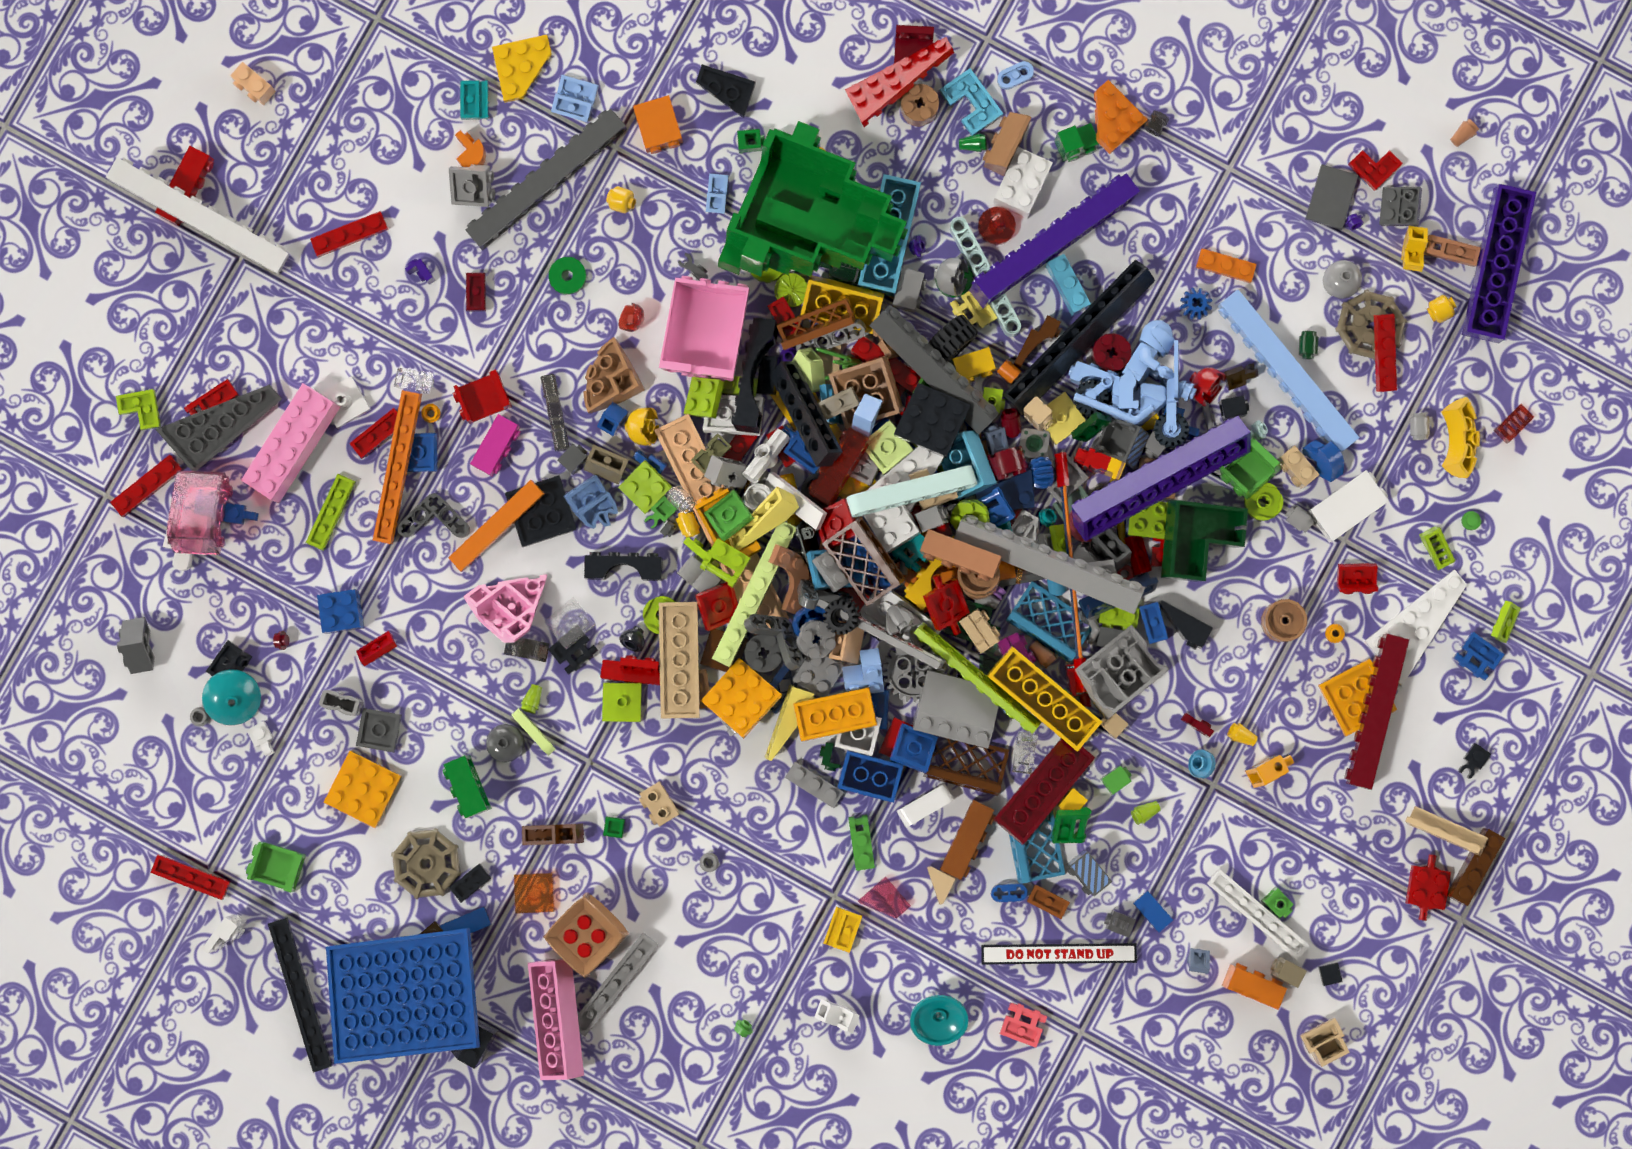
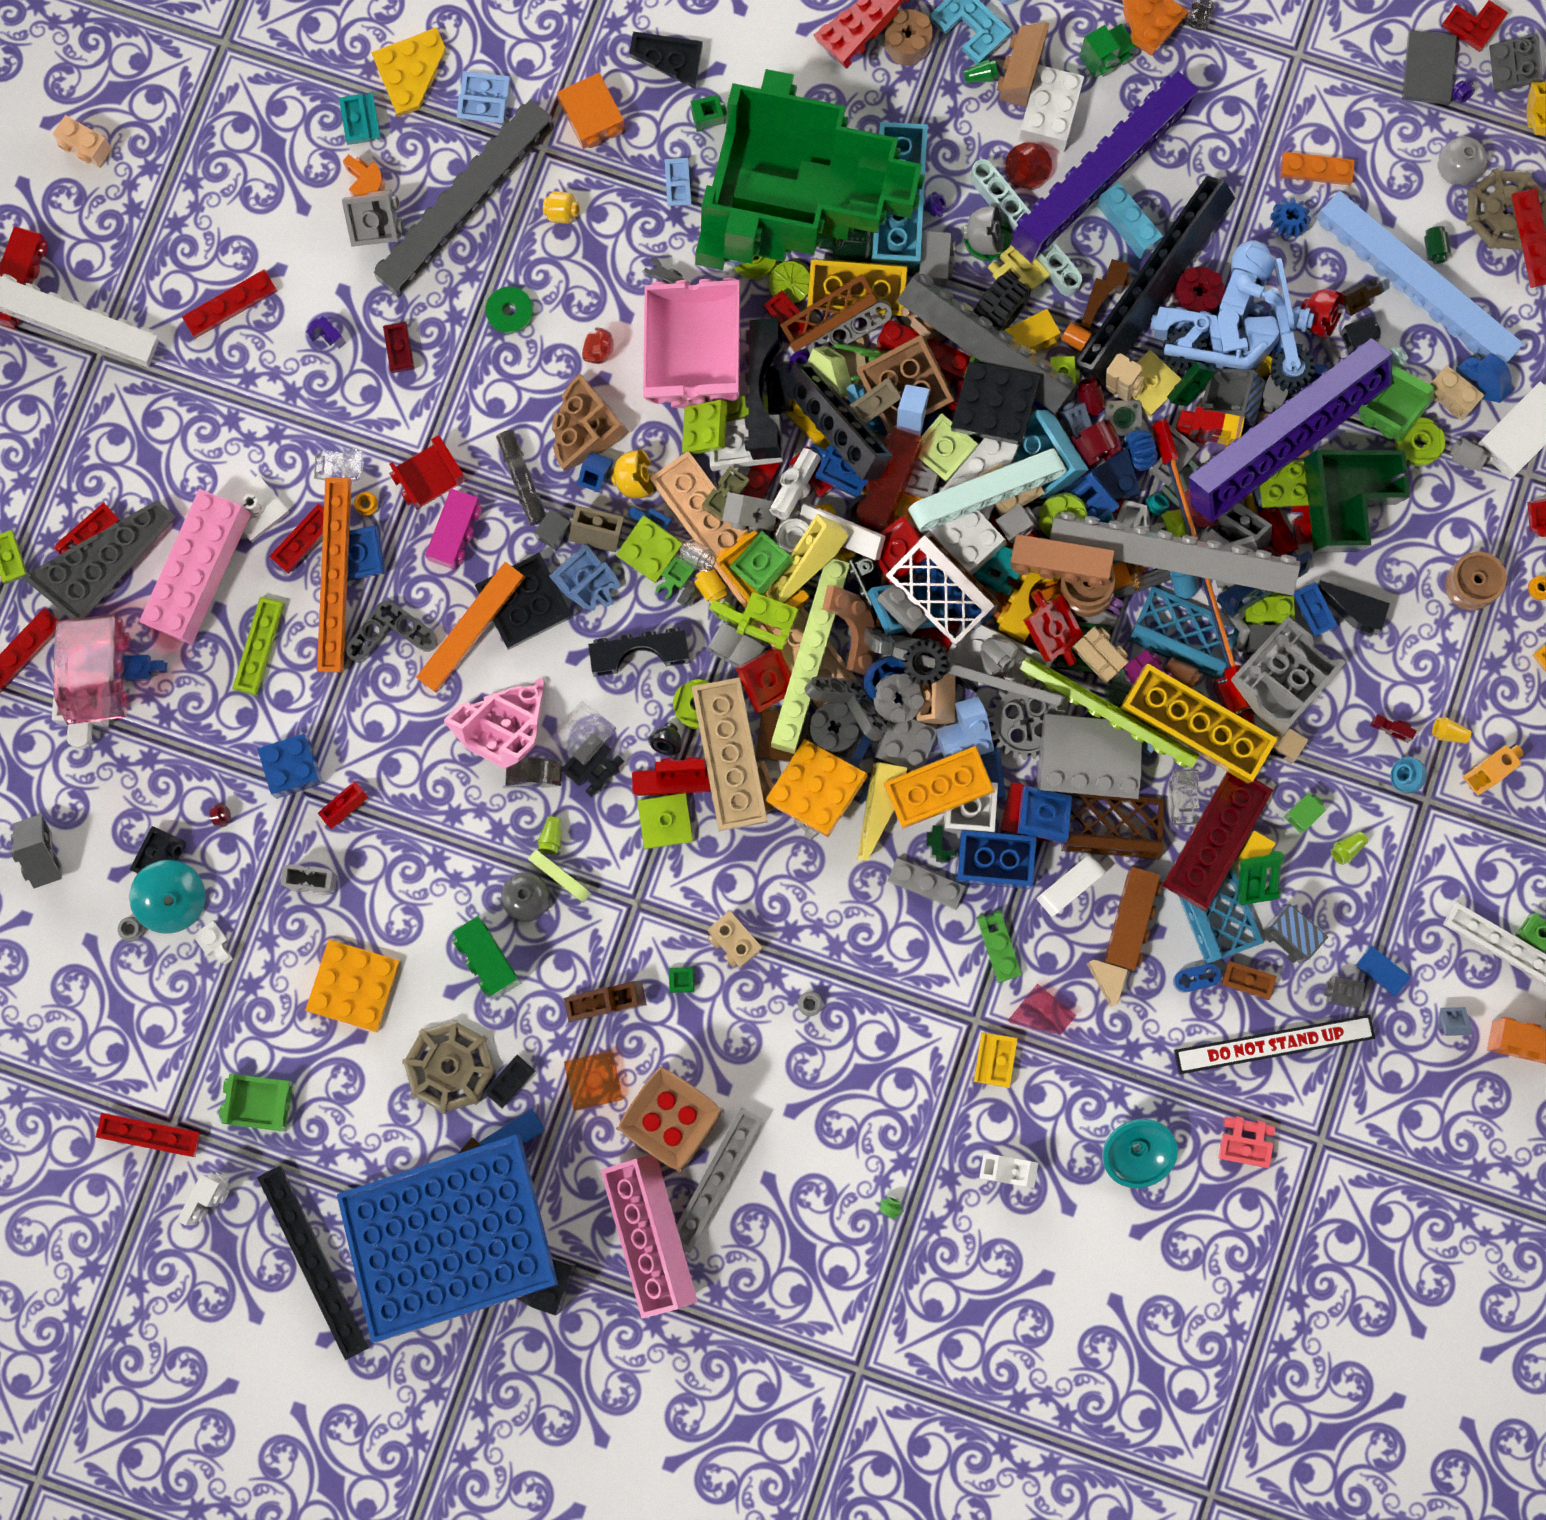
camera: 15 degrees left, 5 degrees down
dark grey plate [356,708,402,753] -> none

